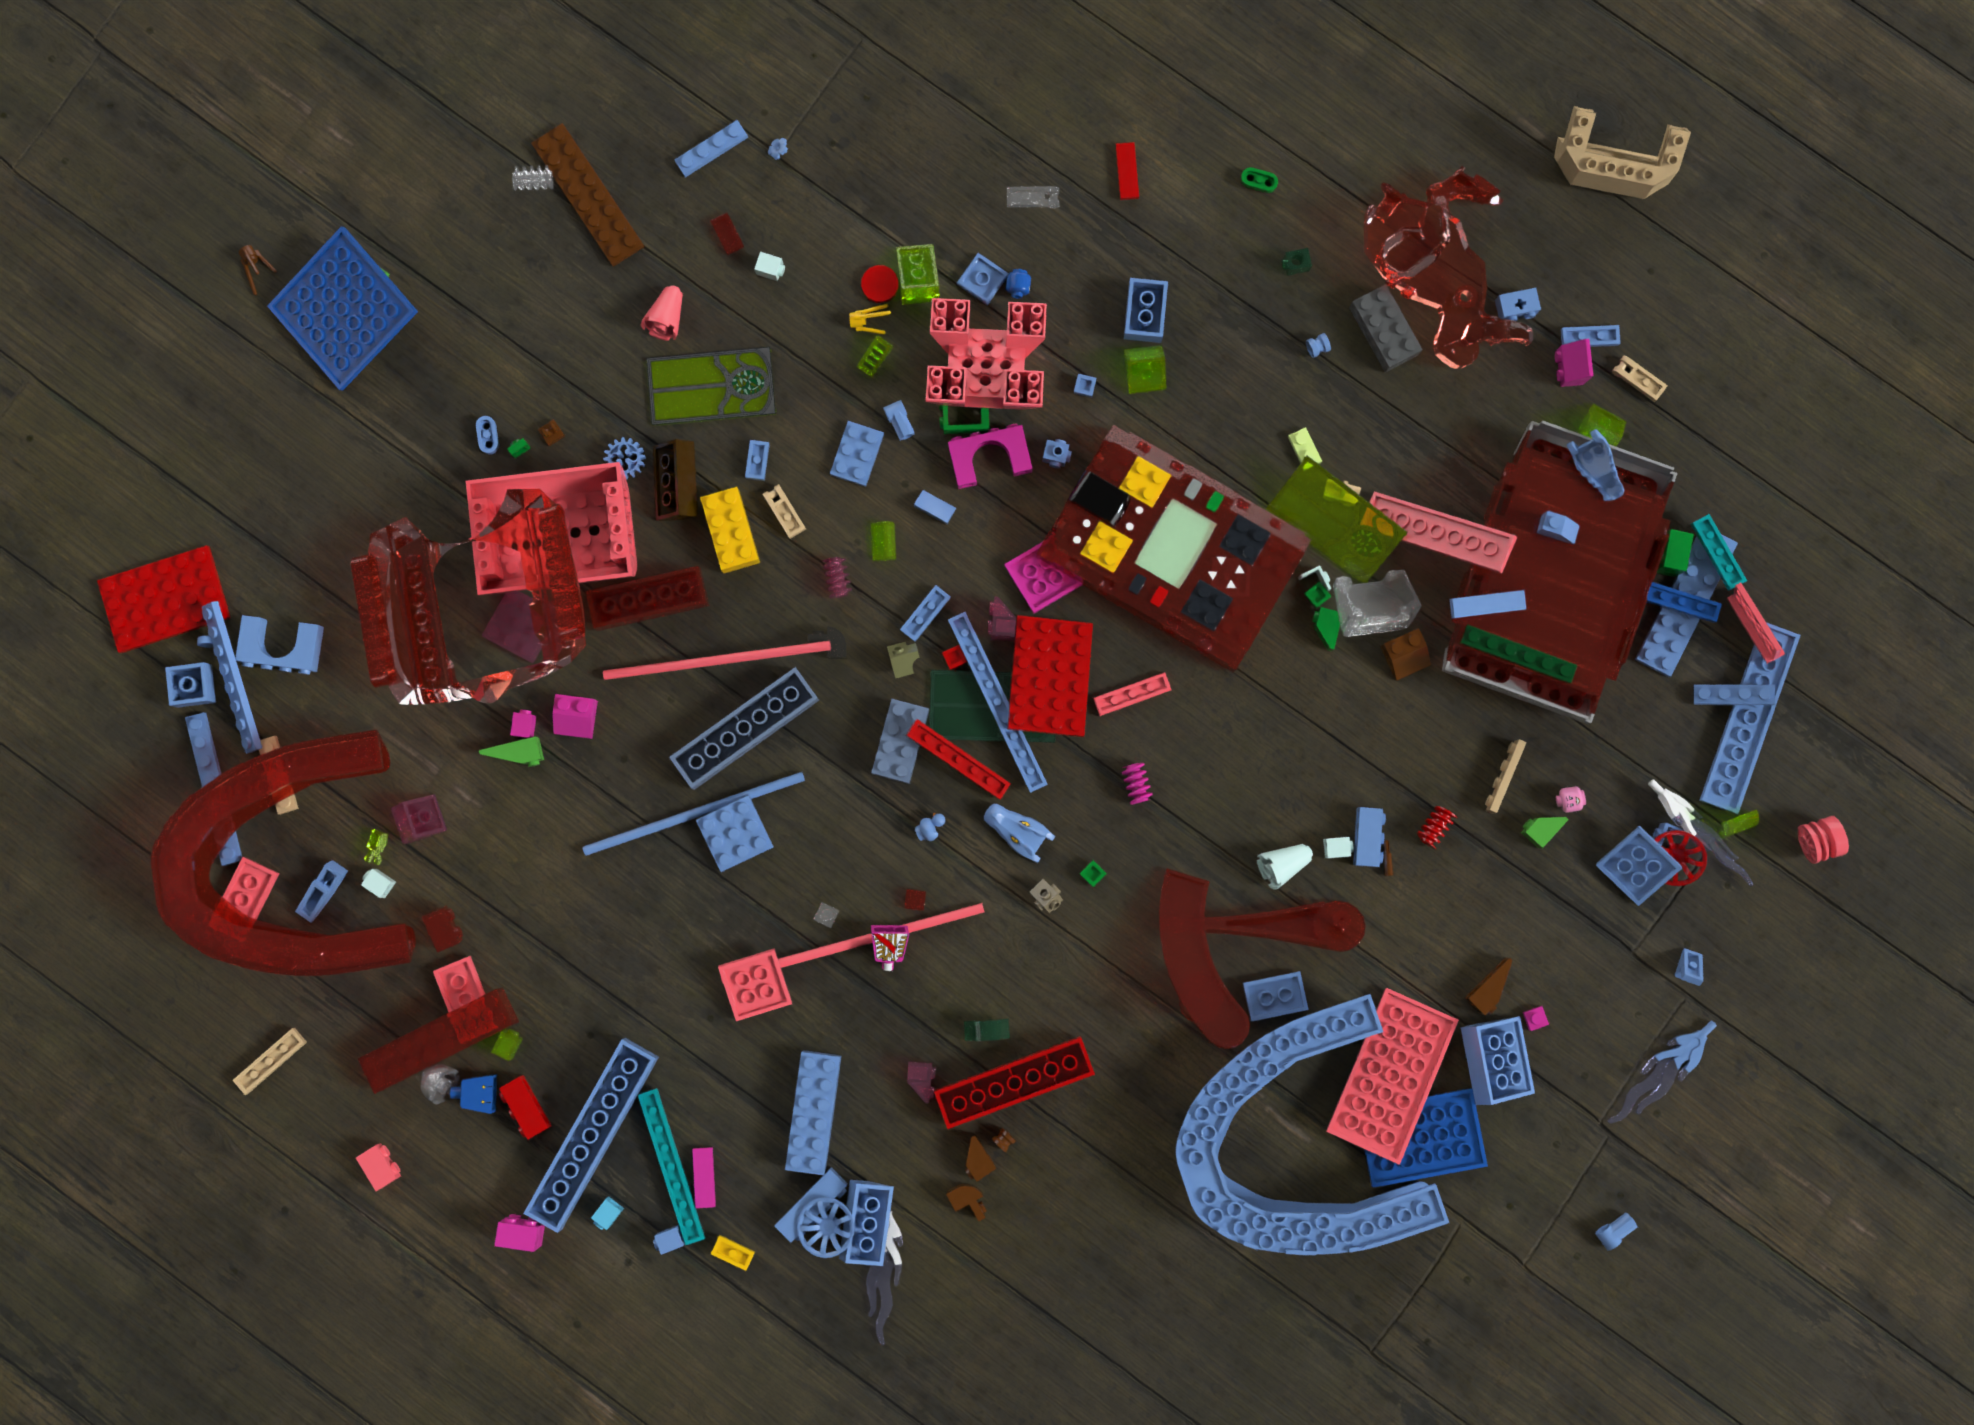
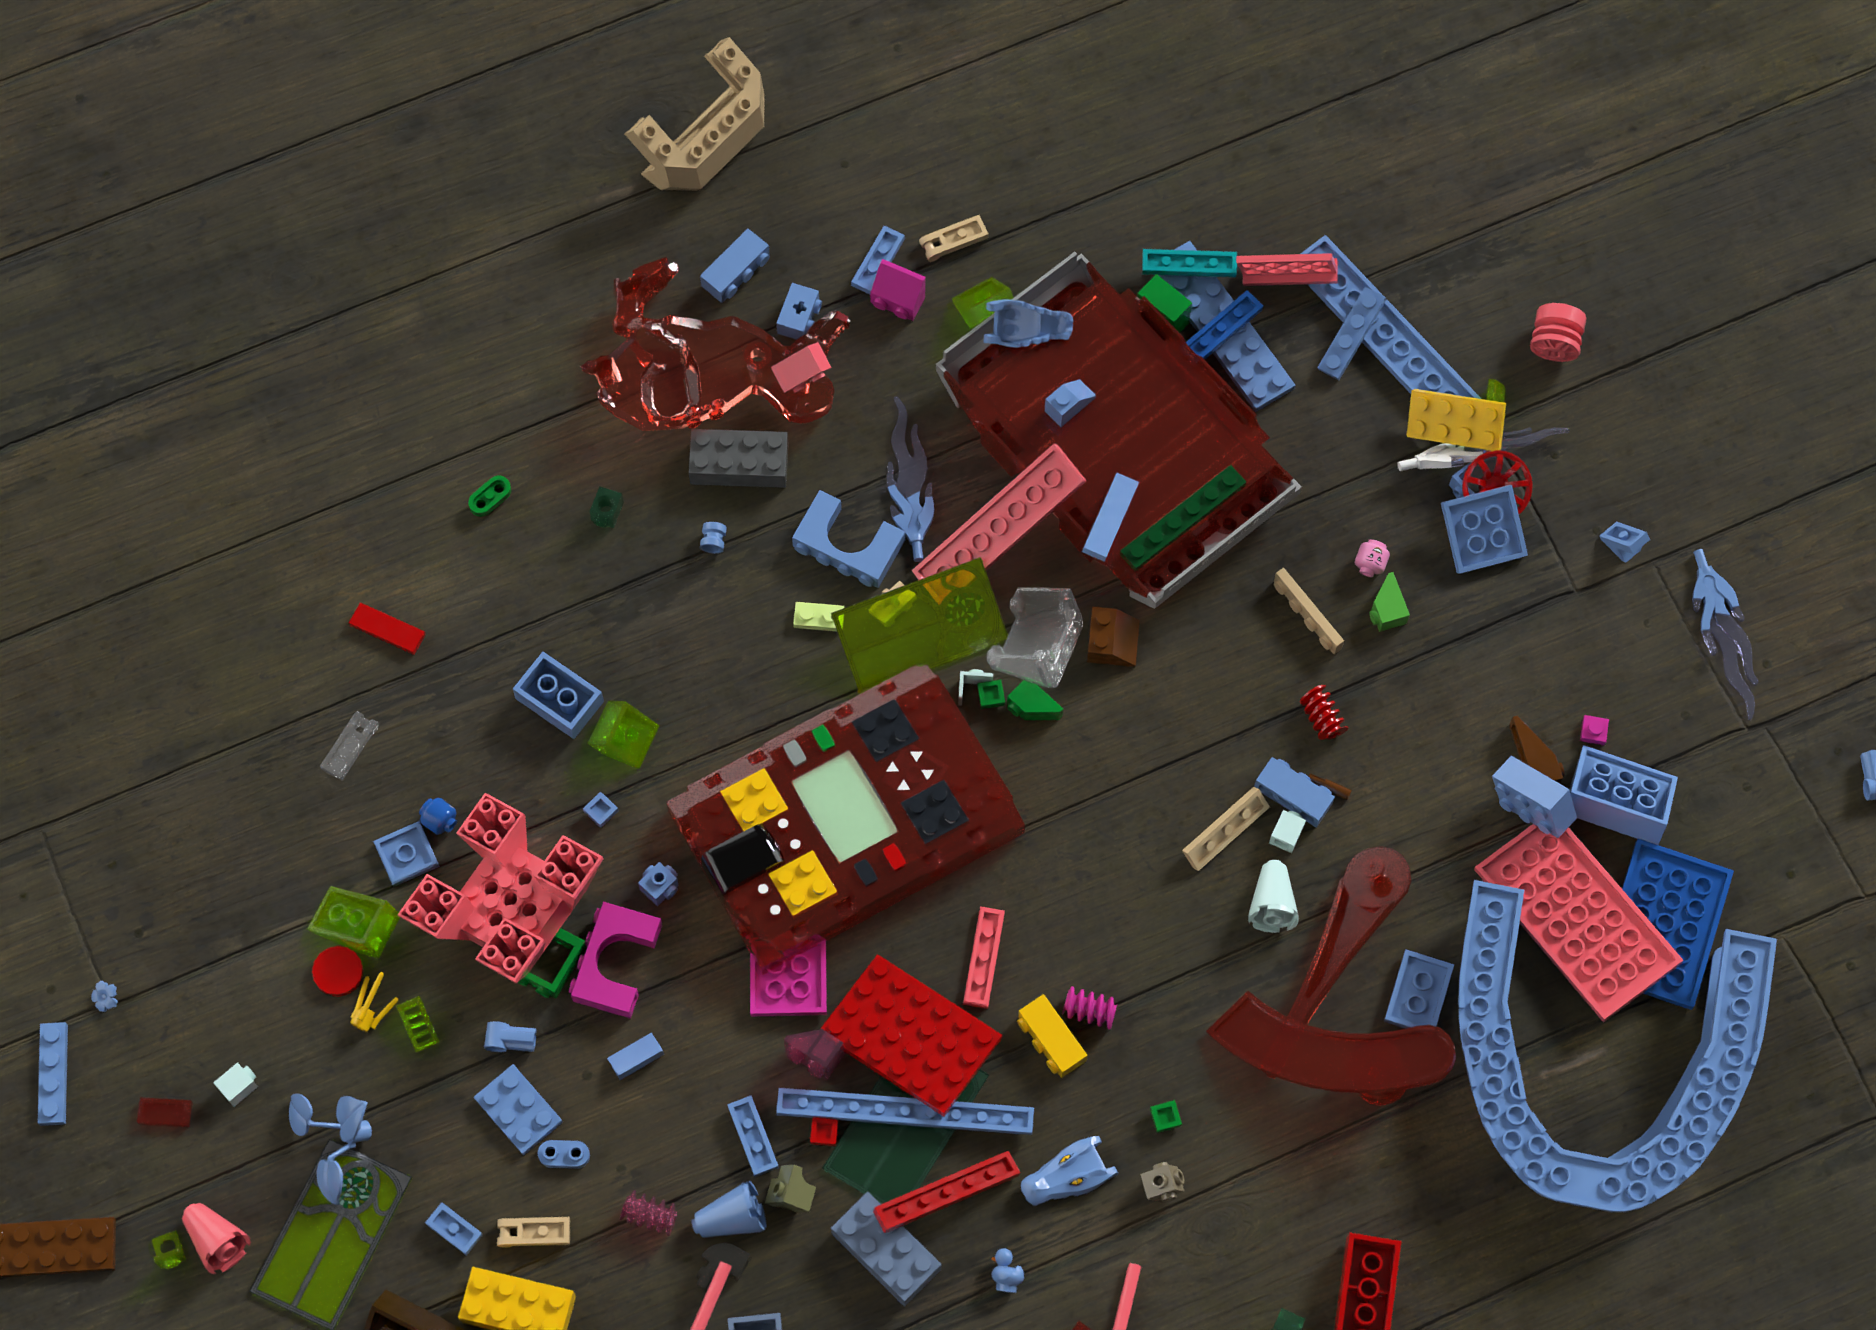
camera: 60 degrees left, 15 degrees down
clear neon green slope [871,521,896,561] -> none
none -> clear neon green bracket [152,1230,186,1269]
none -> medium blue plant [289,1094,372,1205]
none -> medium blue plate [538,1140,590,1169]
none -> medium blue cone [692,1181,767,1238]
none -> medium blue brick [700,229,769,303]
none -> coral brick [771,342,832,393]
none -> medium blue arch [792,490,905,588]
none -> piece [887,396,934,562]
none -> yellow brick [1017,994,1088,1078]
none -> tan plate [1182,787,1270,871]
none -> yellow plate [1407,389,1506,451]
none -> medium blue brick [1492,756,1577,838]

